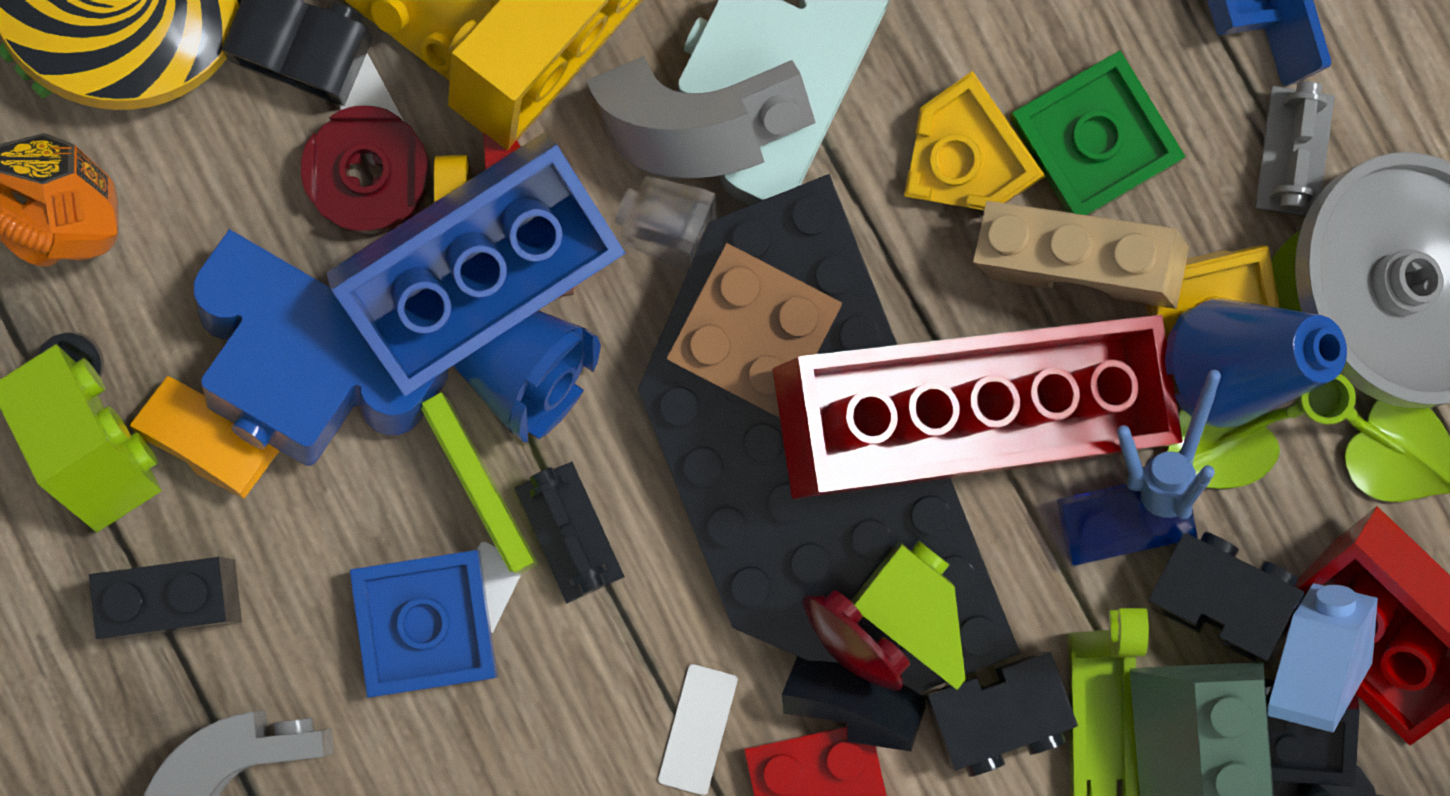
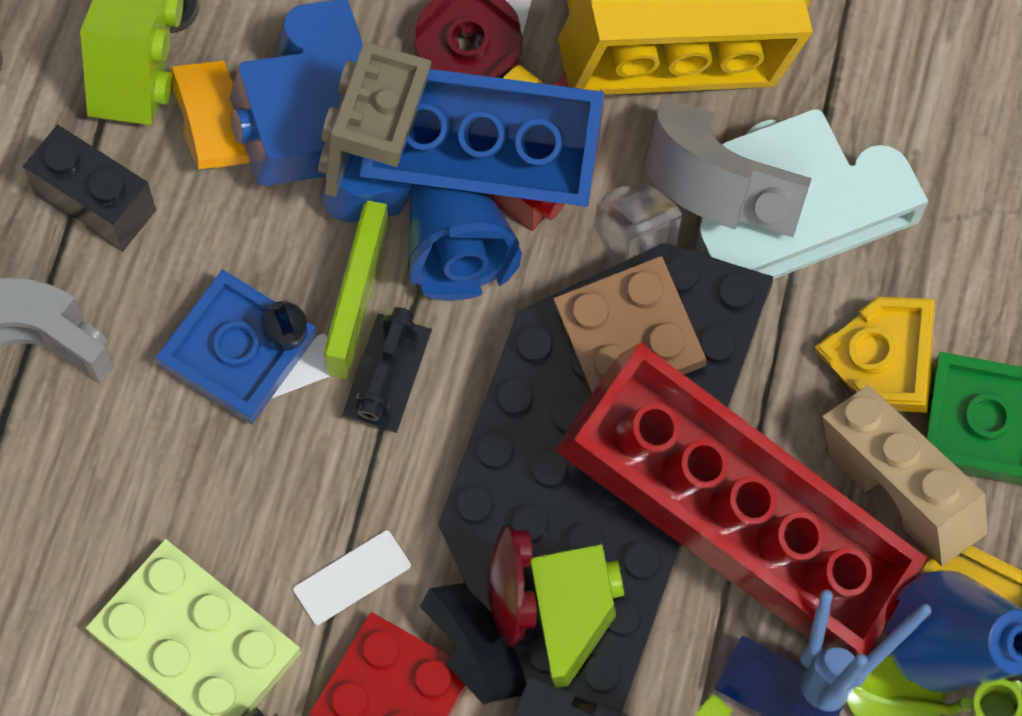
camera: 40 degrees right, 15 degrees down
none -> black hinge [260,300,308,351]
none -> dark tan bracket [318,41,432,197]

